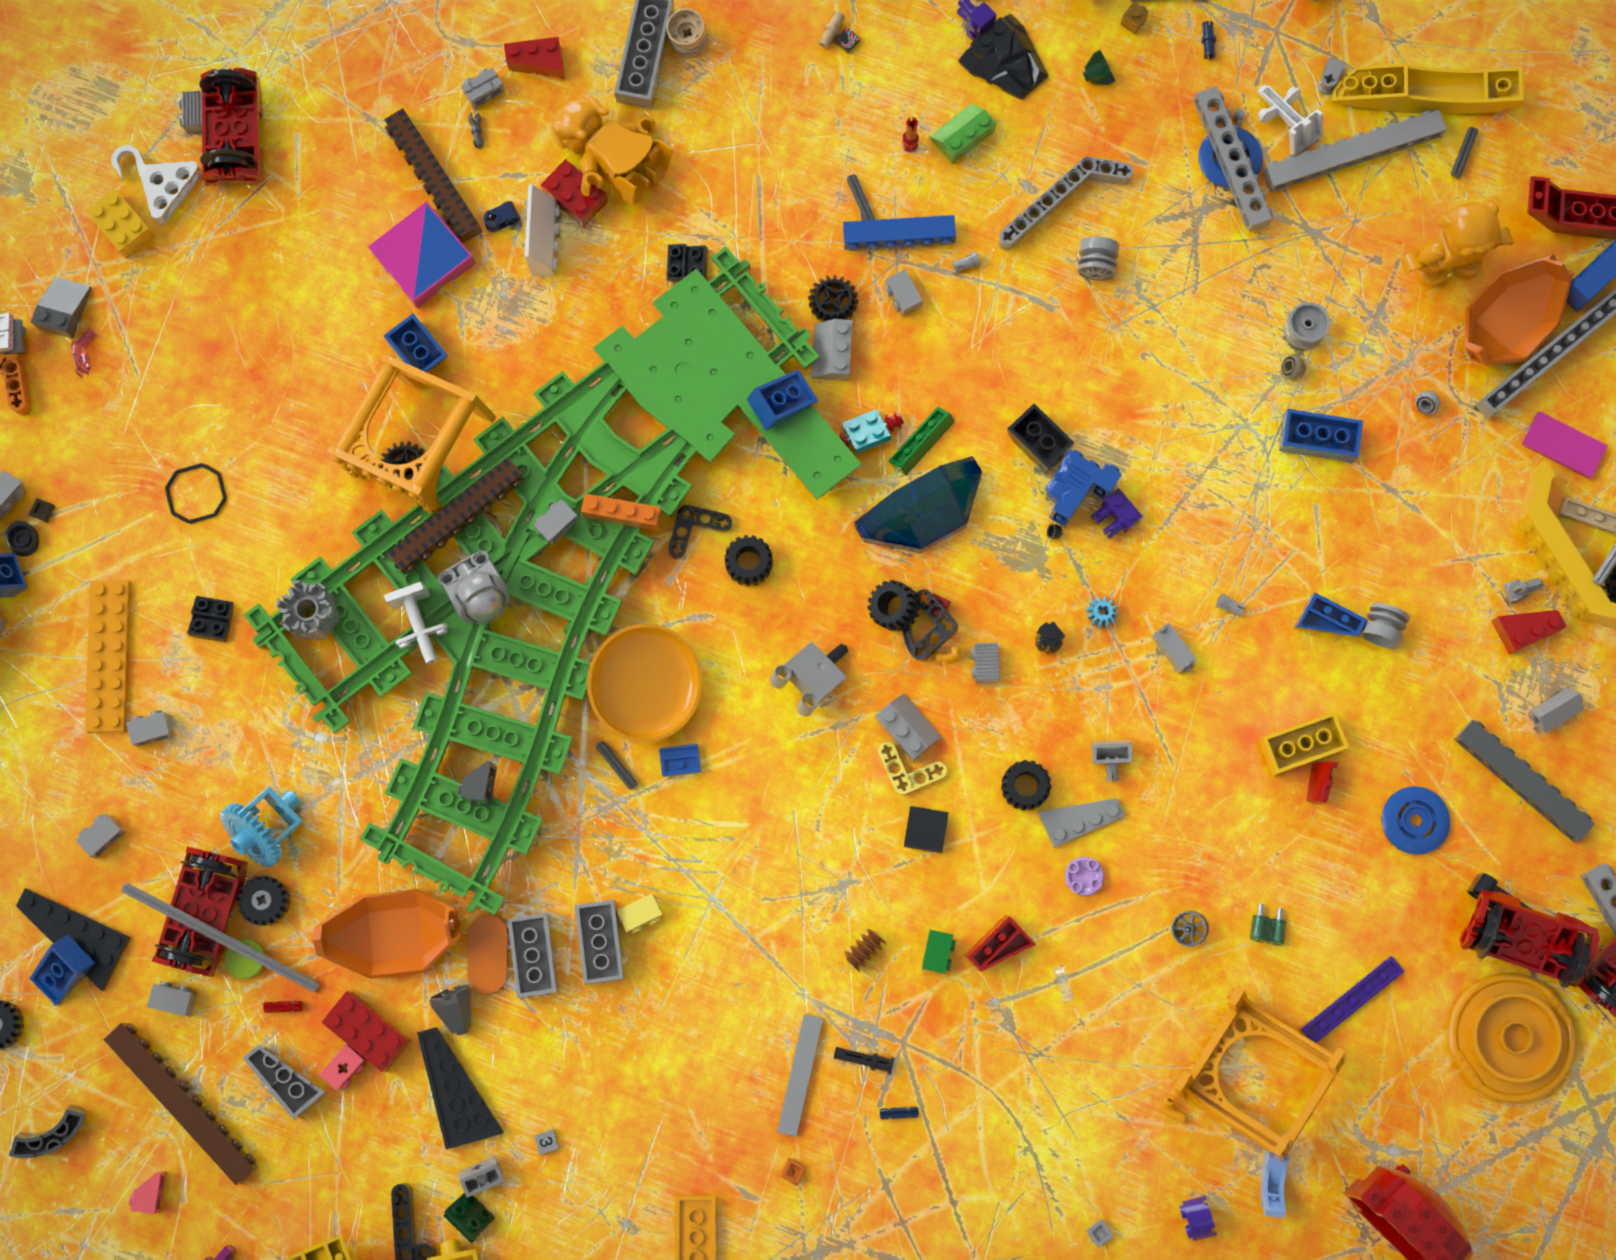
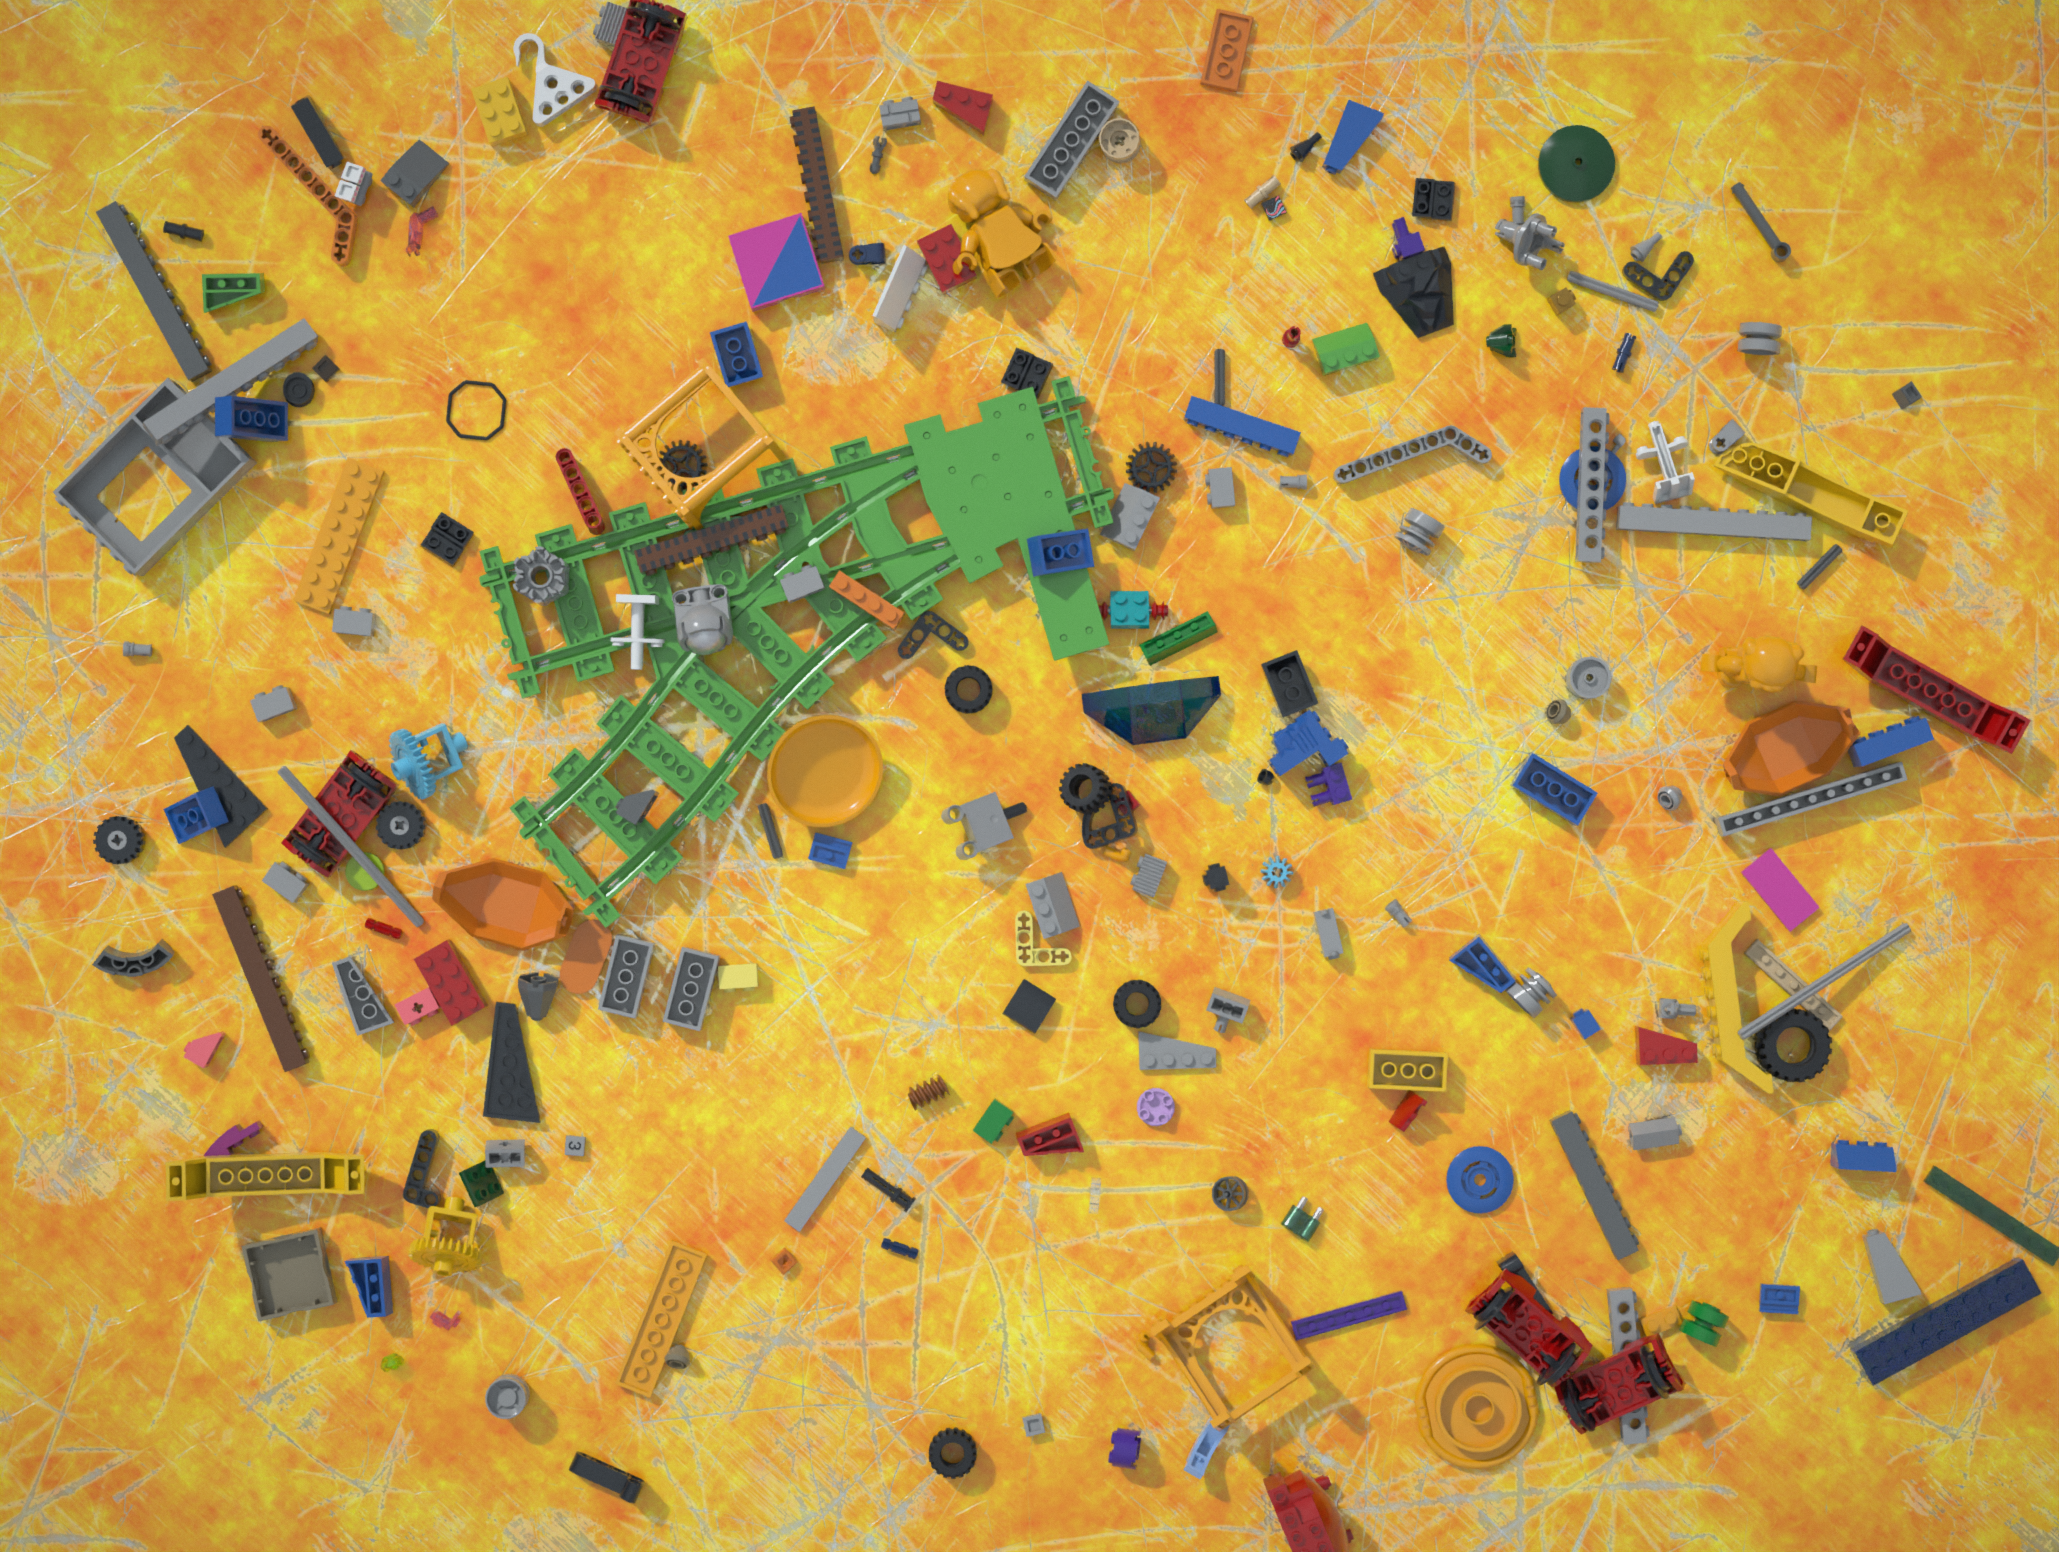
camera: 20 degrees right, 10 degrees up
none -> red beam [555,448,605,535]
none -> blue brick [1570,1008,1601,1039]

